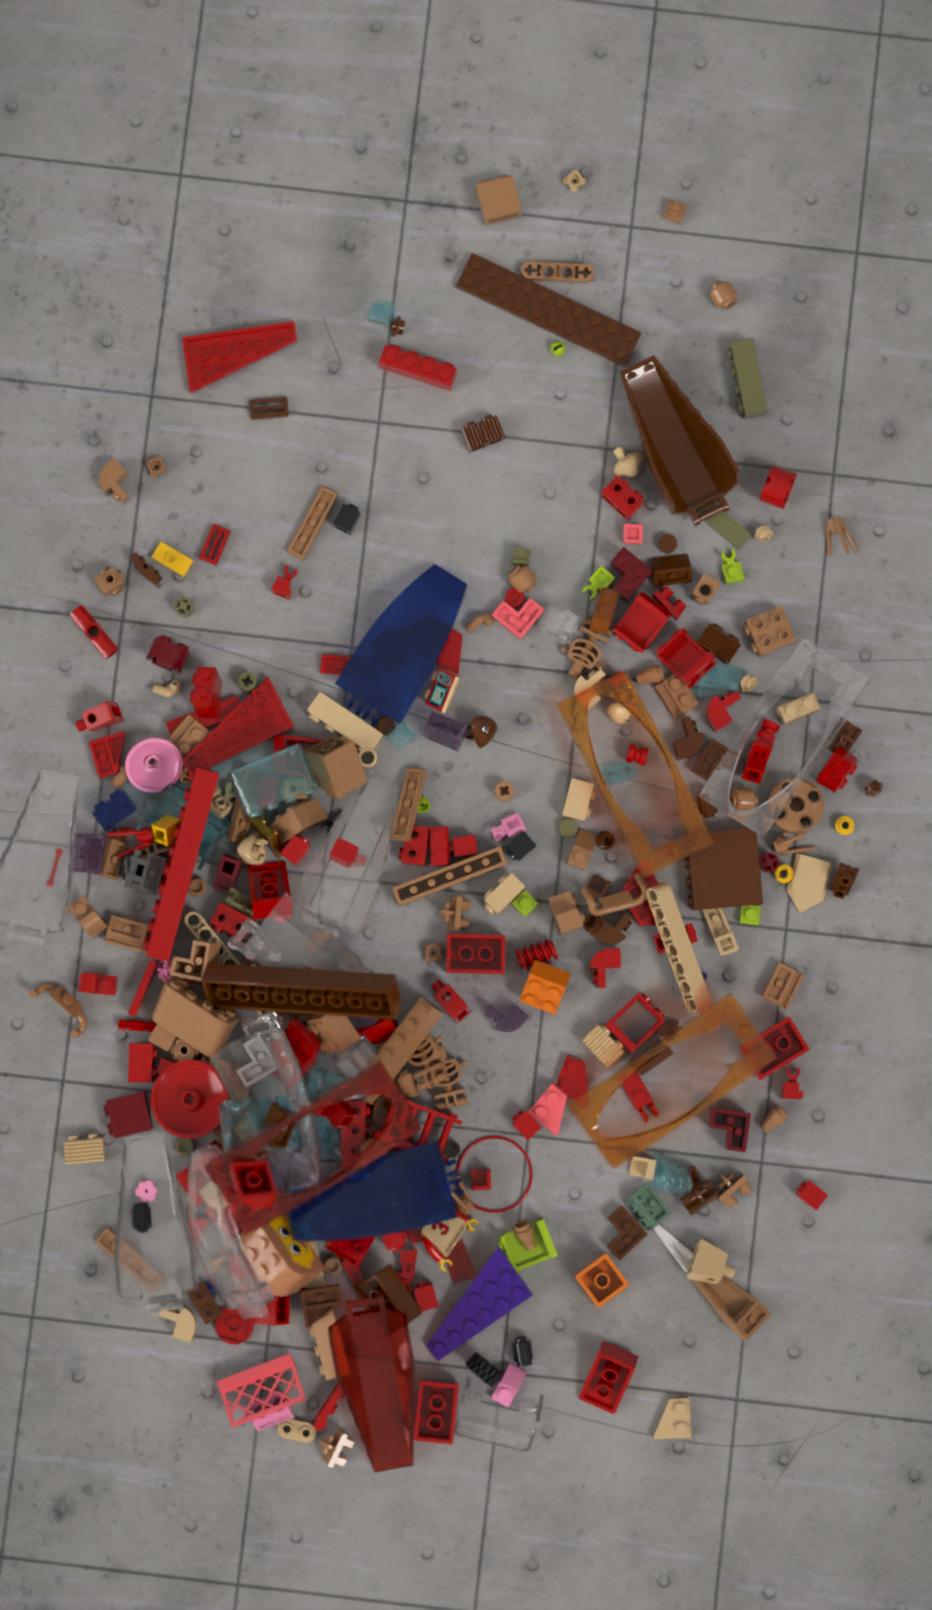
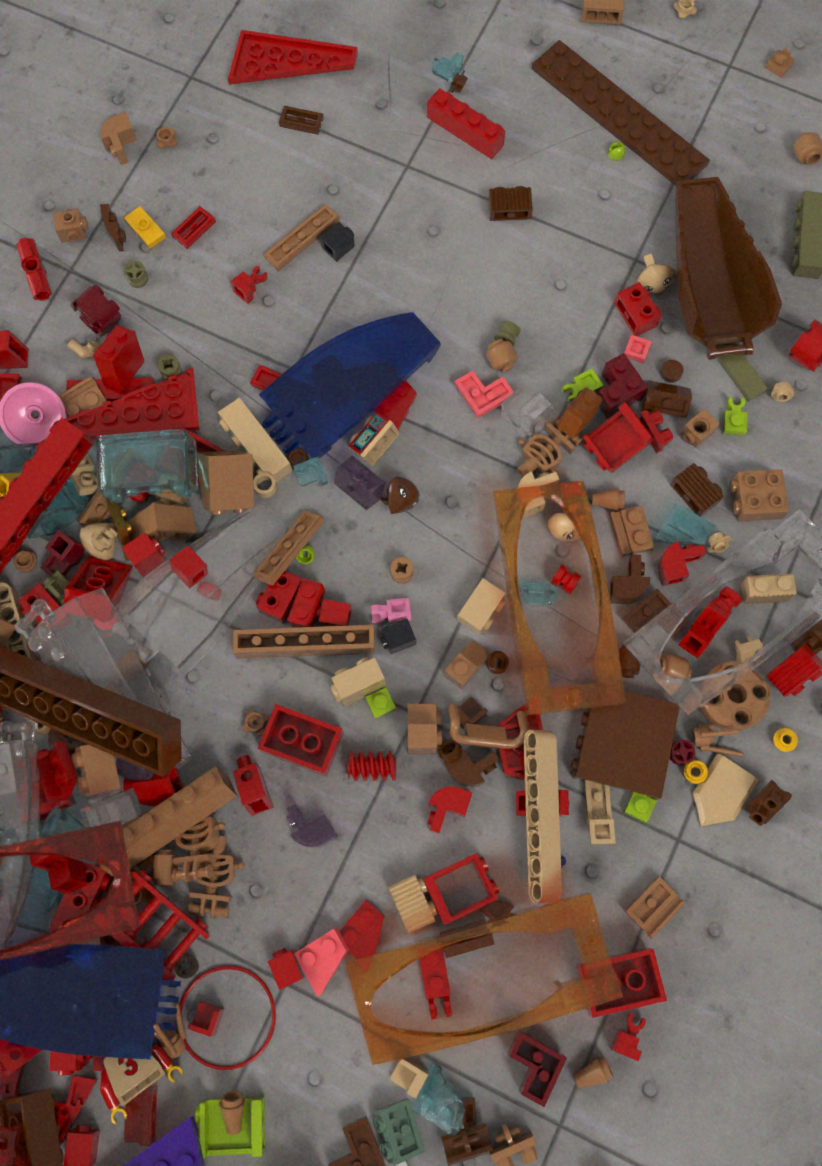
camera: 25 degrees right, 10 degrees down
medium nougat hips [439,896,471,931] -> none
medium nougat arm [465,613,494,633] -> none
red tile [505,588,524,608] -> none
orange brick [519,960,571,1015] -> none
medium nougat beam [521,262,594,283] -> none
olive tile [559,819,578,838] -> none
red panel [656,628,717,689] -> none
none -> tan tile [735,637,763,665]

